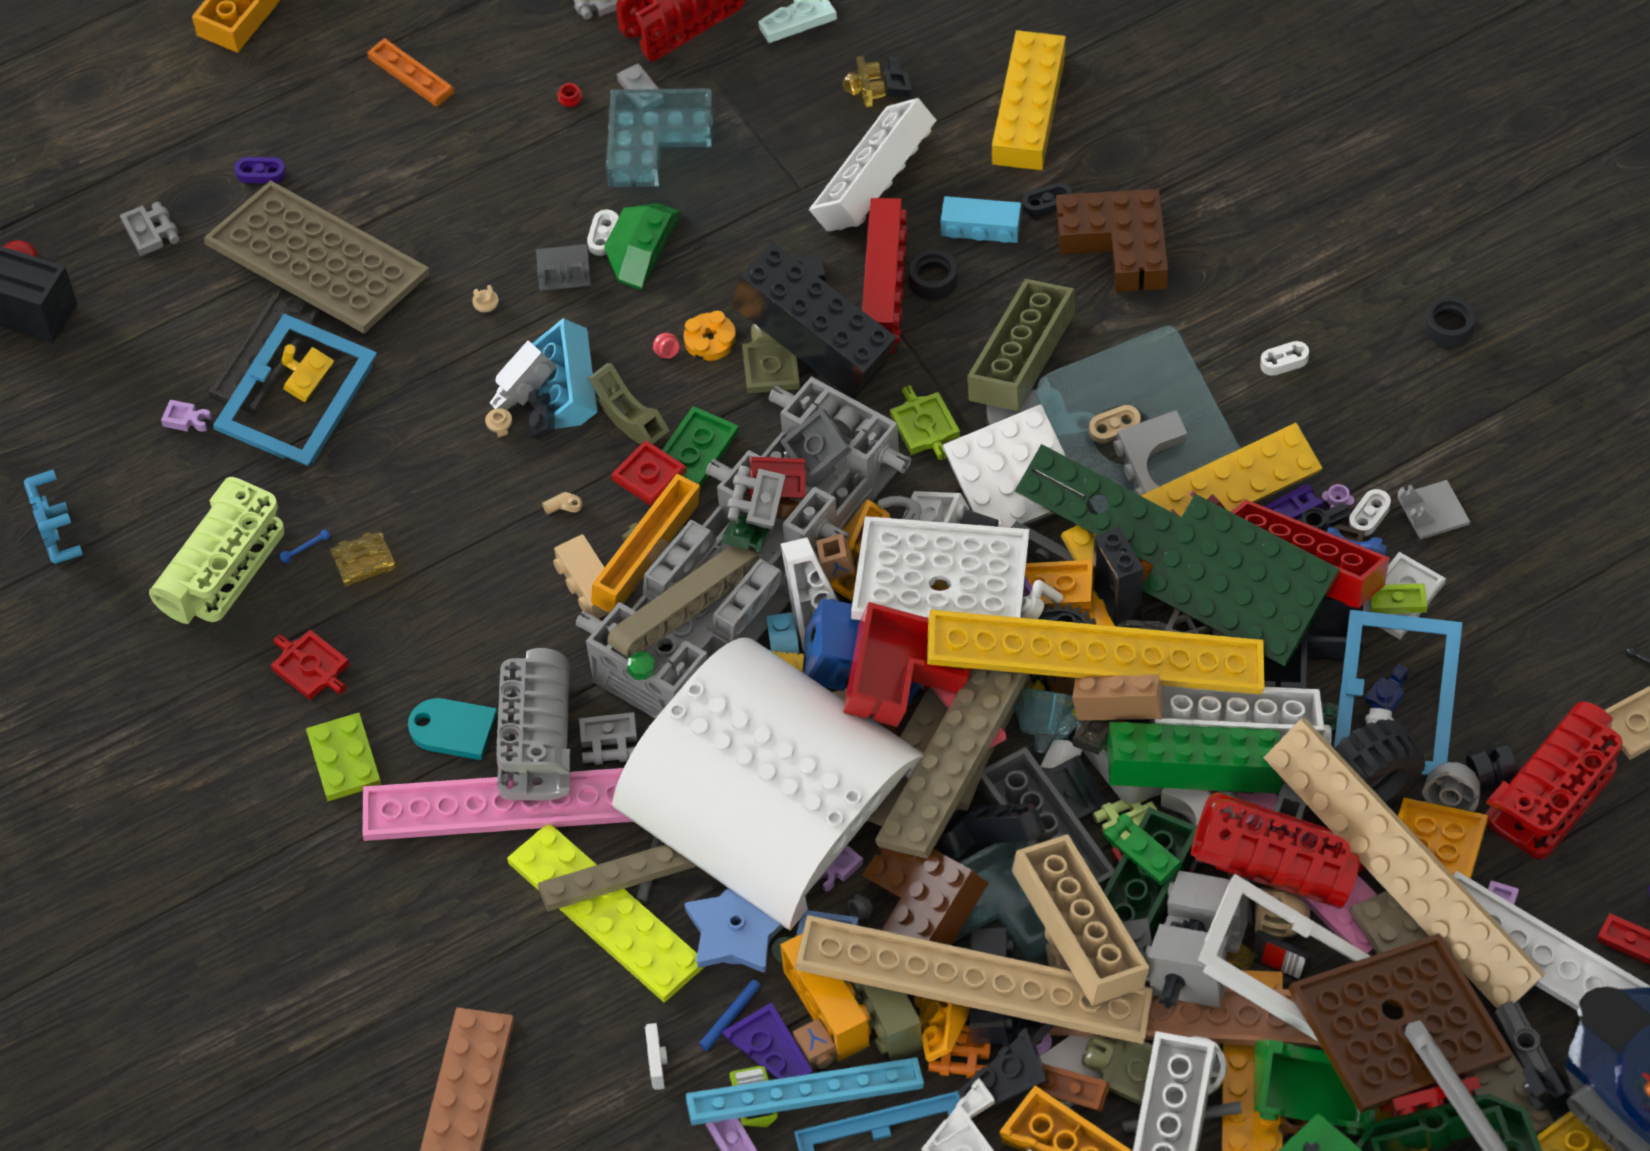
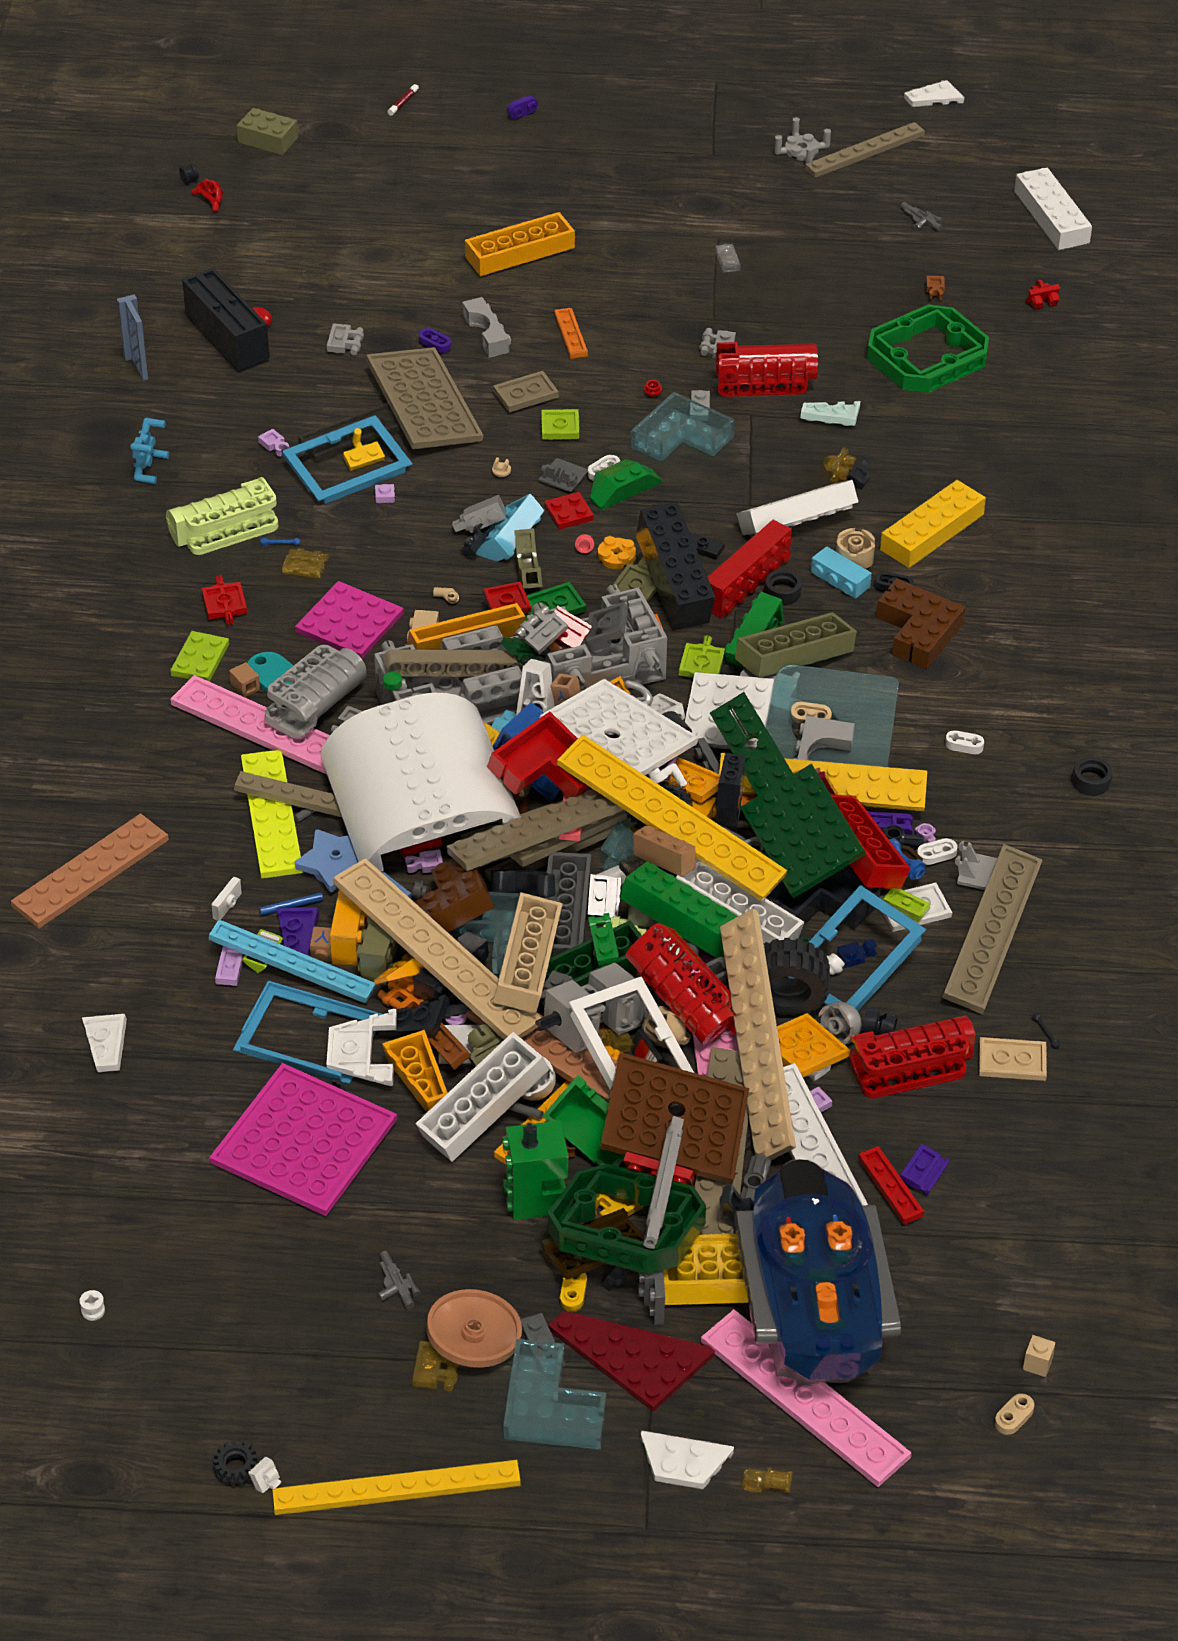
camera: 30 degrees right, 10 degrees down
tan plate [485,408,512,438] -> none
none -> medium nougat brick [229,662,260,697]
none -> dark pink plate [295,581,404,659]
none -> lavender plate [375,484,395,503]
none -> light grey arch [462,297,511,358]
none -> dark tan plate [493,371,559,412]
none -> lime plate [542,409,579,440]
none -> red plate [544,492,594,530]
none -> green wedge [724,592,784,669]
none -> tan brick [836,528,875,569]
none -> dark tan plate [942,844,1042,1014]

